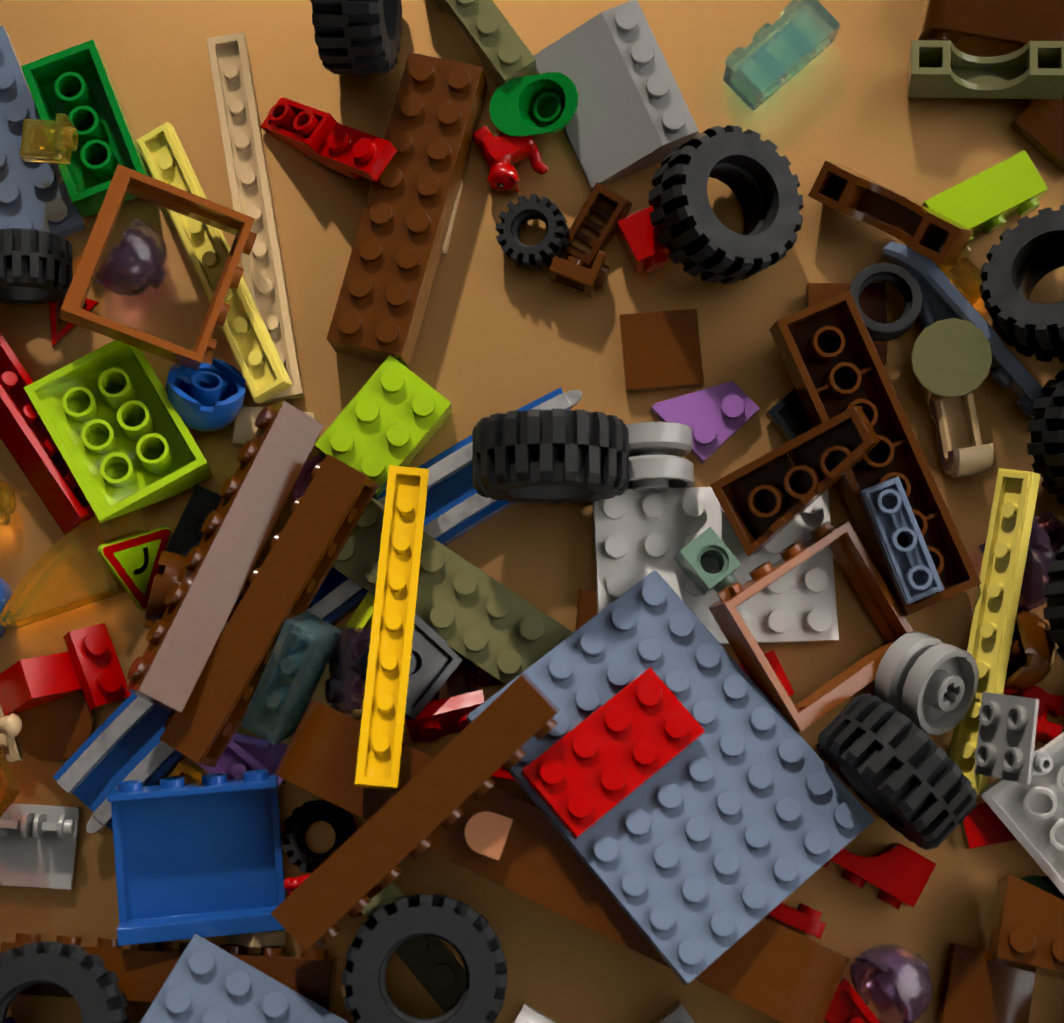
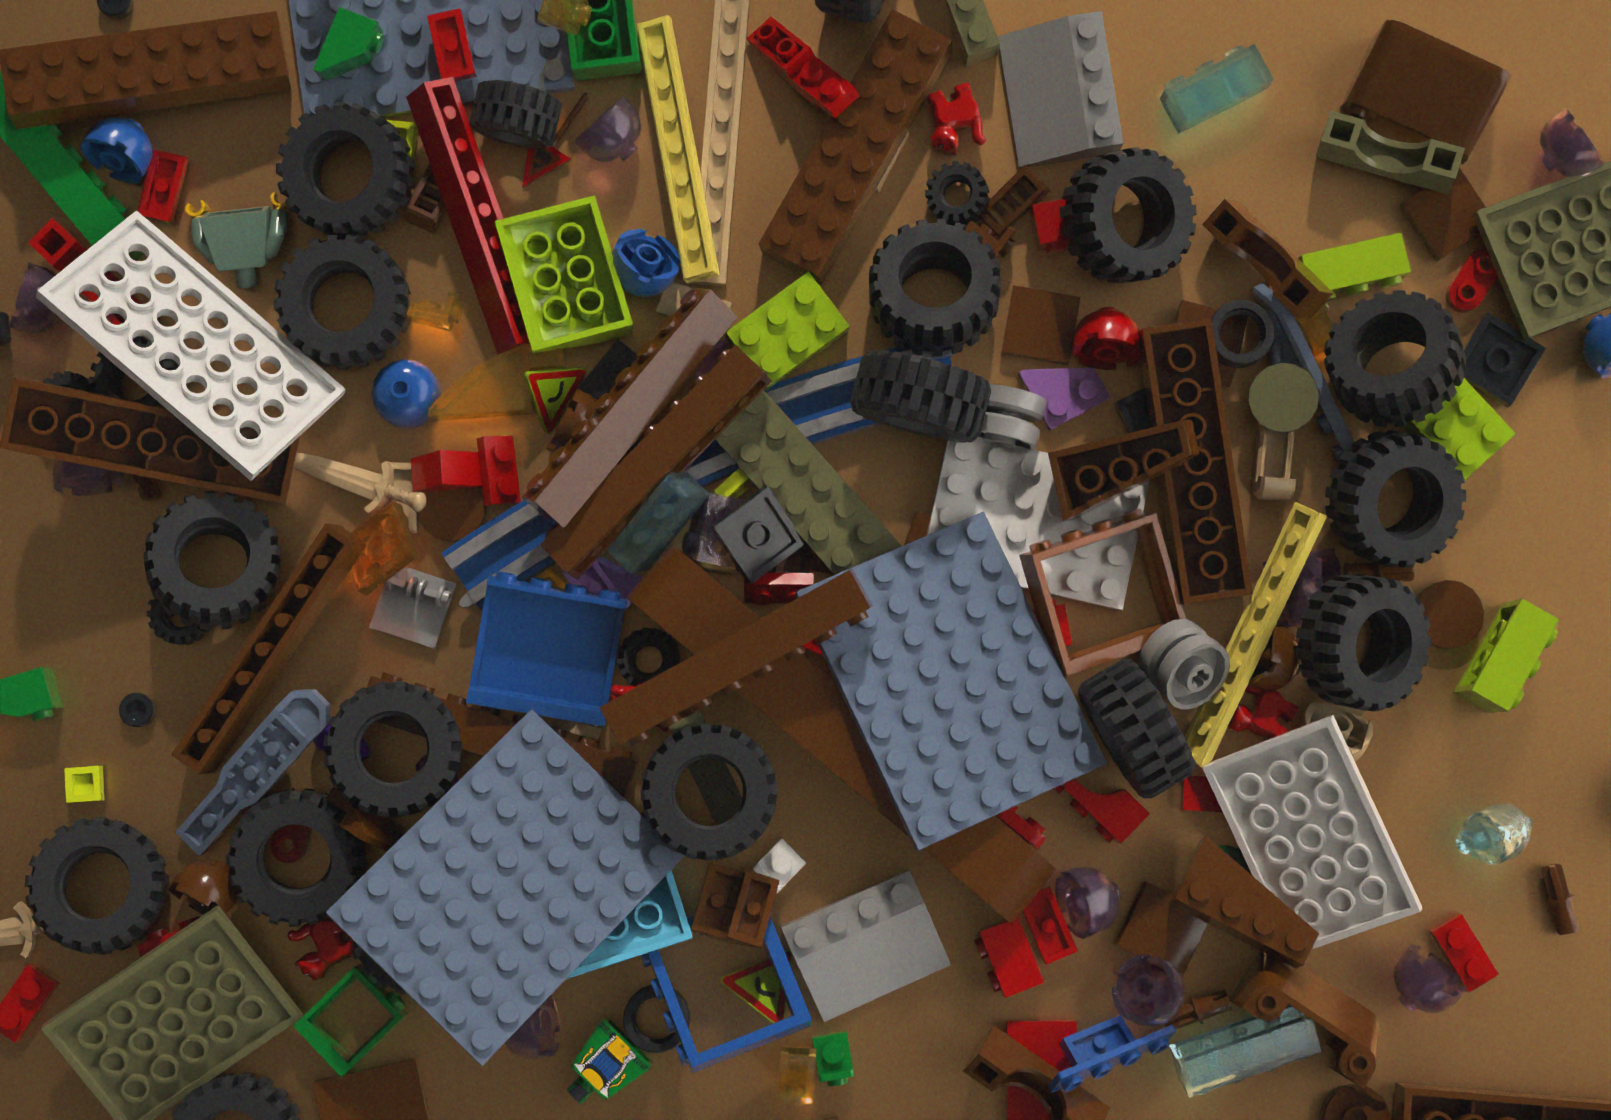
camera: 15 degrees right, 5 degrees up
dark orange window [60,164,257,371] -> none
yellow plate [355,465,429,791] -> none
nougat tile [465,811,513,860] -> none
green piece [489,72,579,137] -> none
red plate [521,667,705,840] -> none
sand green brick [674,527,741,596] -> none
sand blue tile [858,476,944,605] -> none
light grey hinge [974,692,1053,784] -> none
none -> black tyre [869,219,1001,357]
none -> red cylinder [1072,307,1141,370]

